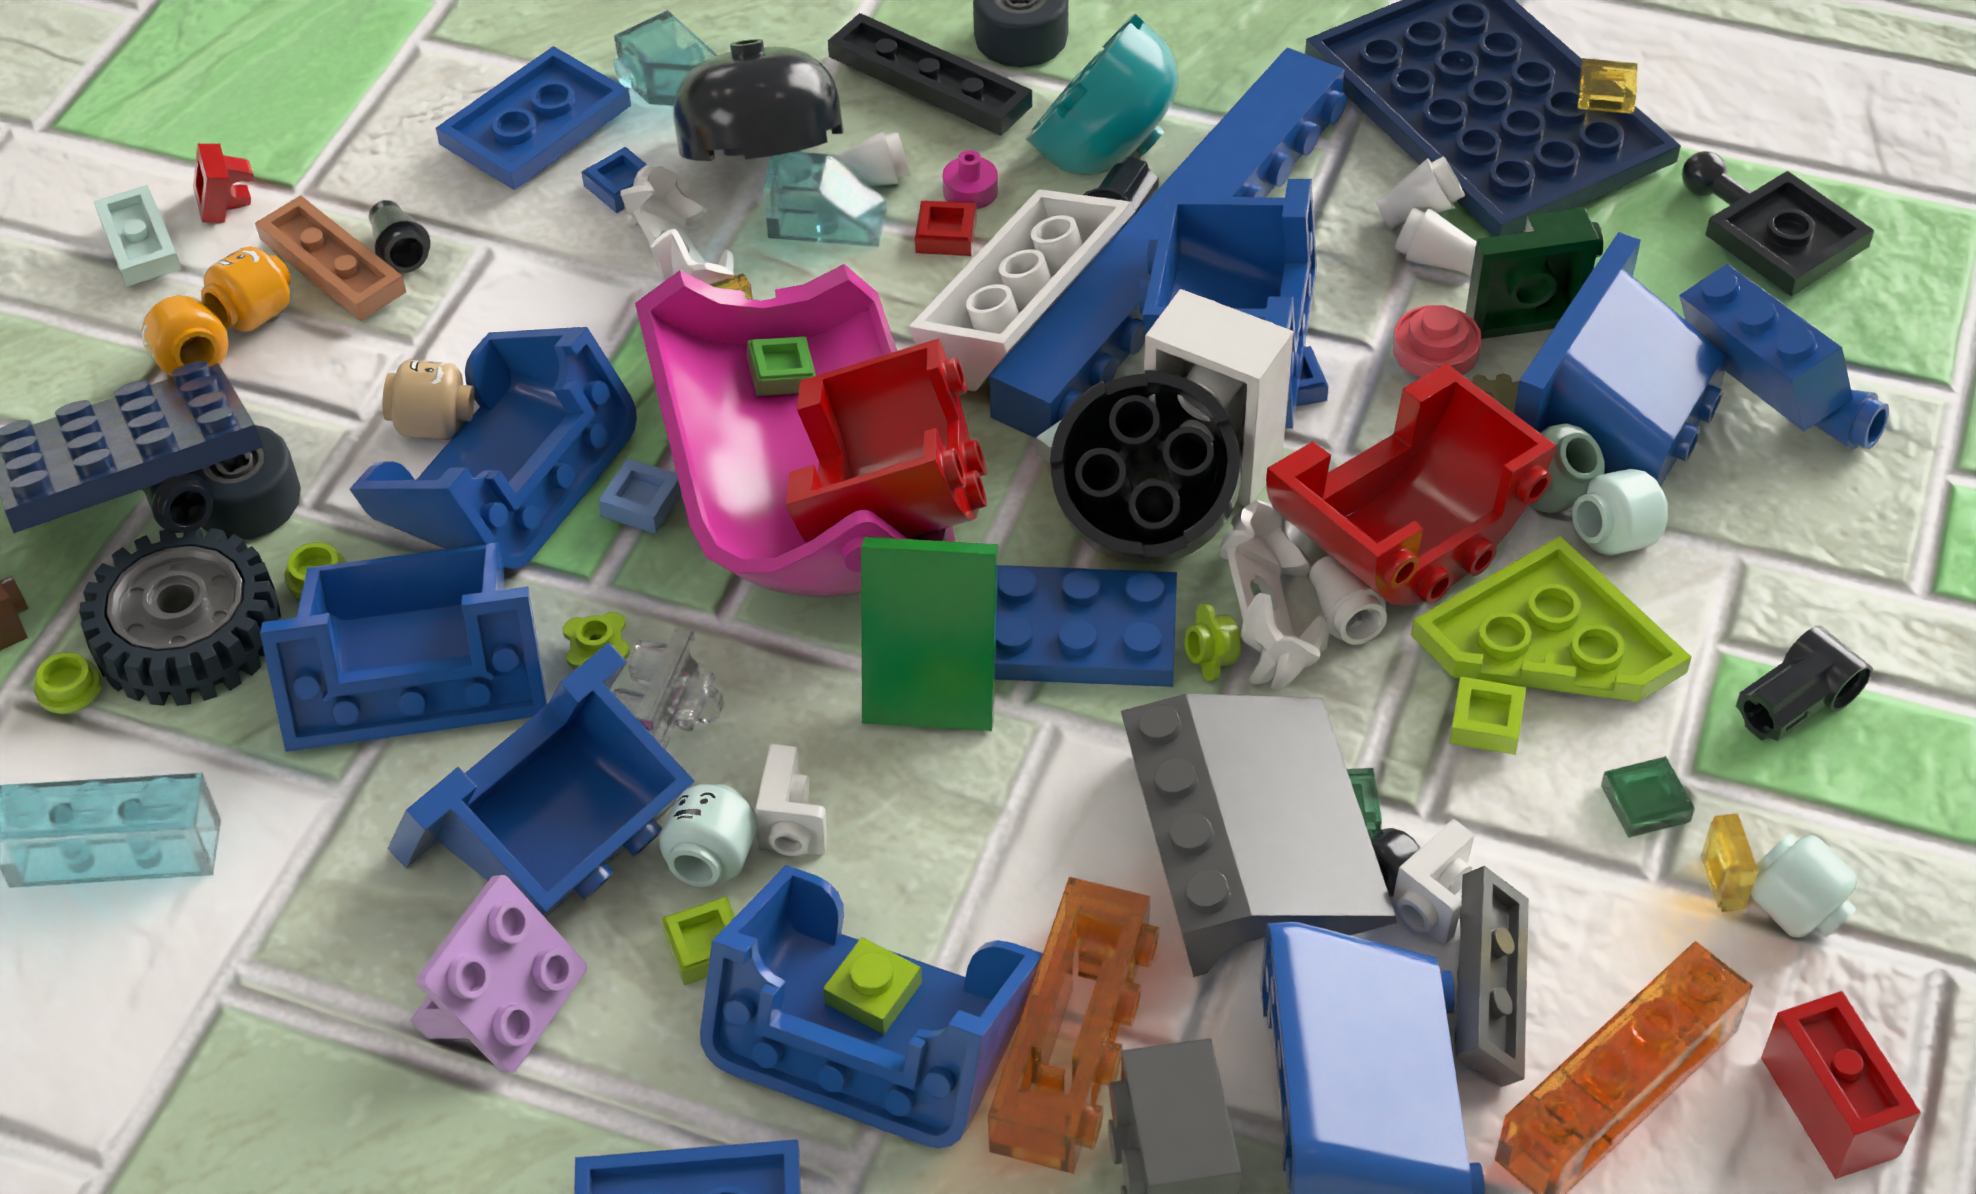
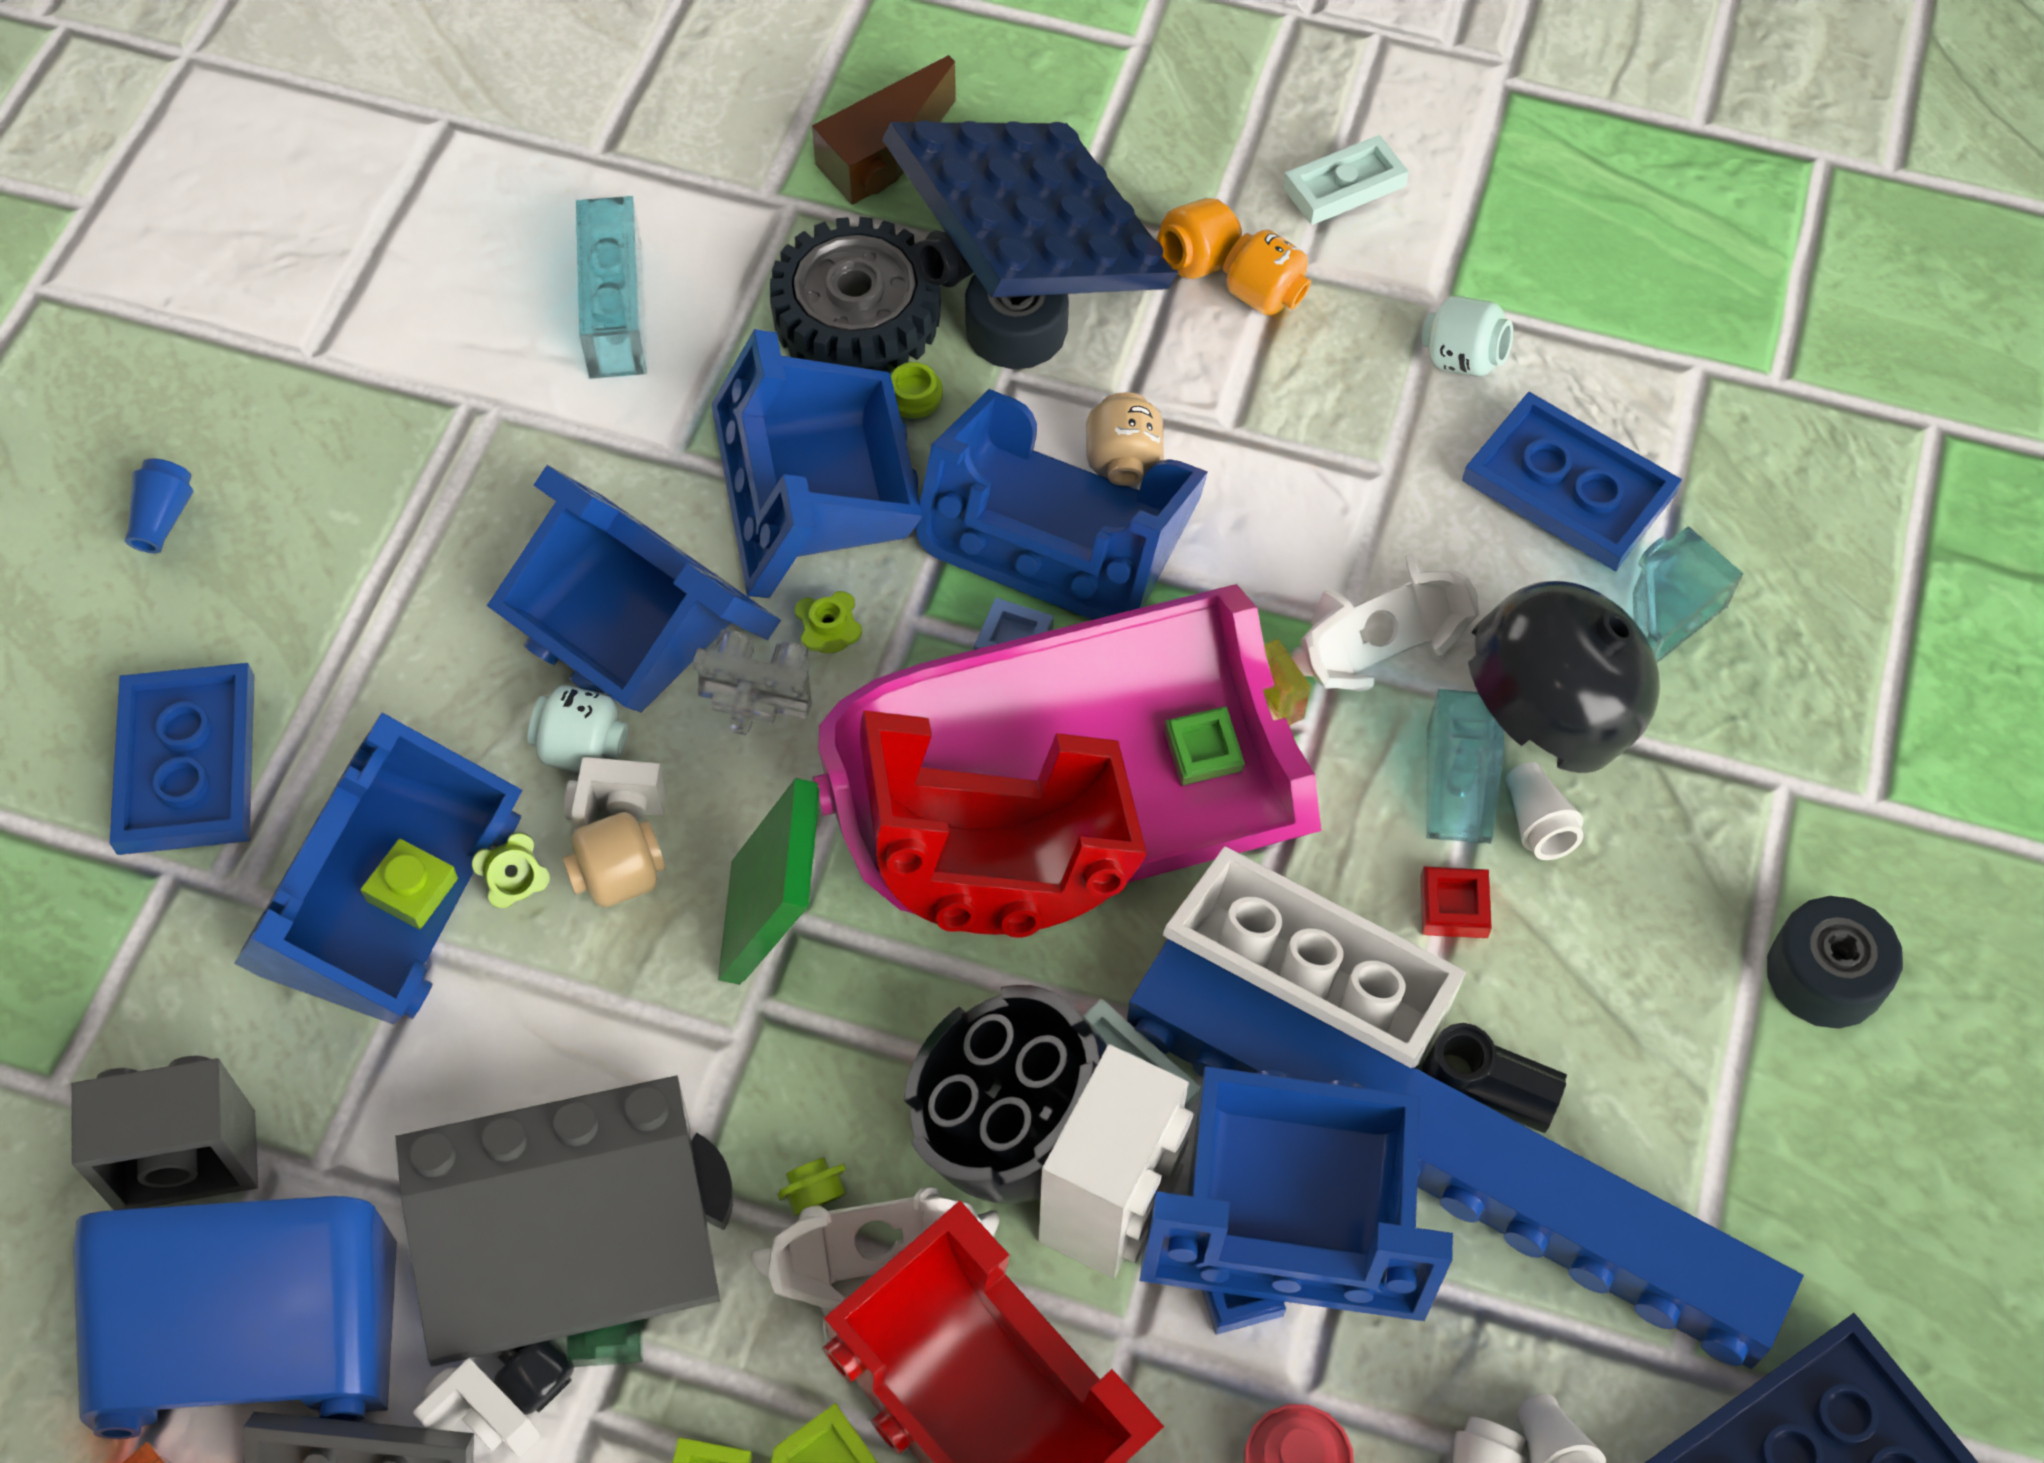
camera: 85 degrees right, 10 degrees up
lime plate [34,652,102,714] -> none
red tile [193,143,254,222] -> none
nougat plate [255,195,407,321] -> none
black cone [369,200,430,273] -> none
lavender bracket [410,875,587,1073] -> none
blue tile [581,147,647,213] -> none
lime tile [661,896,735,986] -> none
black plate [828,13,1032,136] -> none
dark pink tile [942,150,998,209] -> none
clear orange brick [988,877,1160,1174] -> none
blue plate [995,565,1177,687] -> none
teal cylinder [1026,14,1178,175] -> none
none -> lime plate [472,832,550,908]
none -> tan head [562,812,666,908]
none -> light aqua head [1422,296,1513,377]

